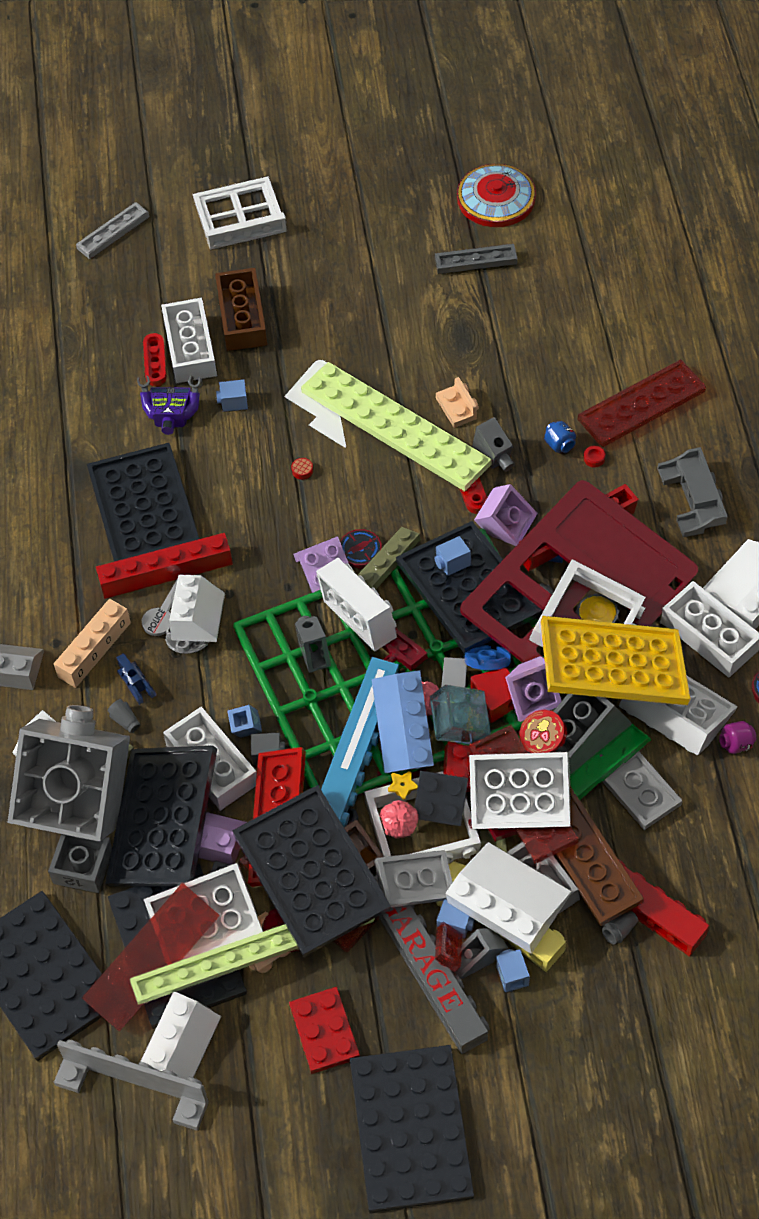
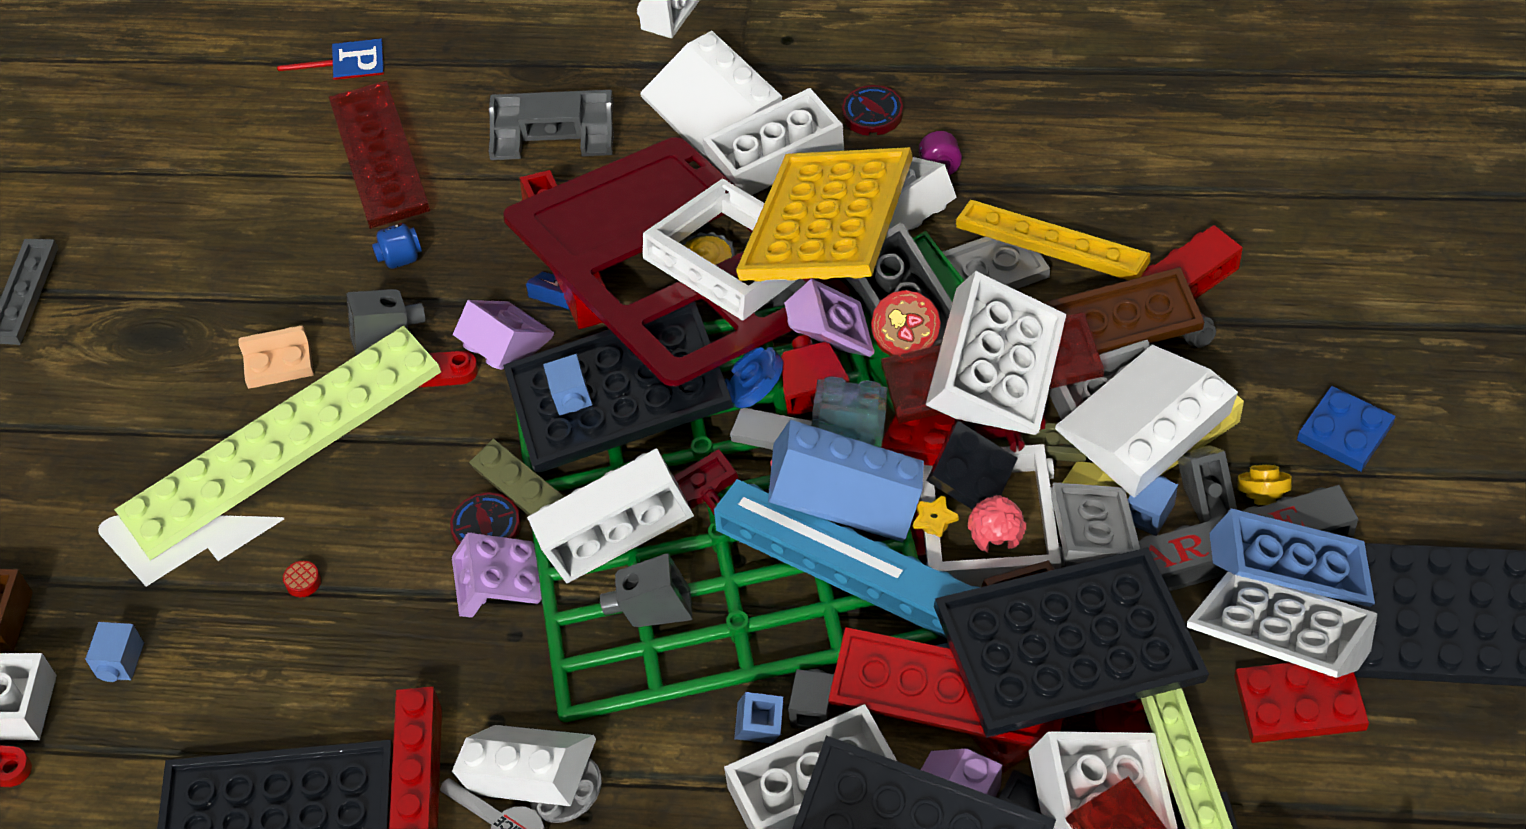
camera: 75 degrees left, 5 degrees down
dark purple torso [137,375,203,435] -> none
clear red plate [435,922,463,972] -> none
medium blue brick [496,949,530,992] -> none
red tile [584,446,606,468] -> none
none -> blue piece [277,39,384,80]
none -> yellow tile [956,200,1151,280]
none -> white slope [1187,572,1378,678]
none -> medium blue slope [1209,508,1375,607]
none -> yellow plate [1237,465,1292,505]
none -> blue plate [1297,386,1396,472]

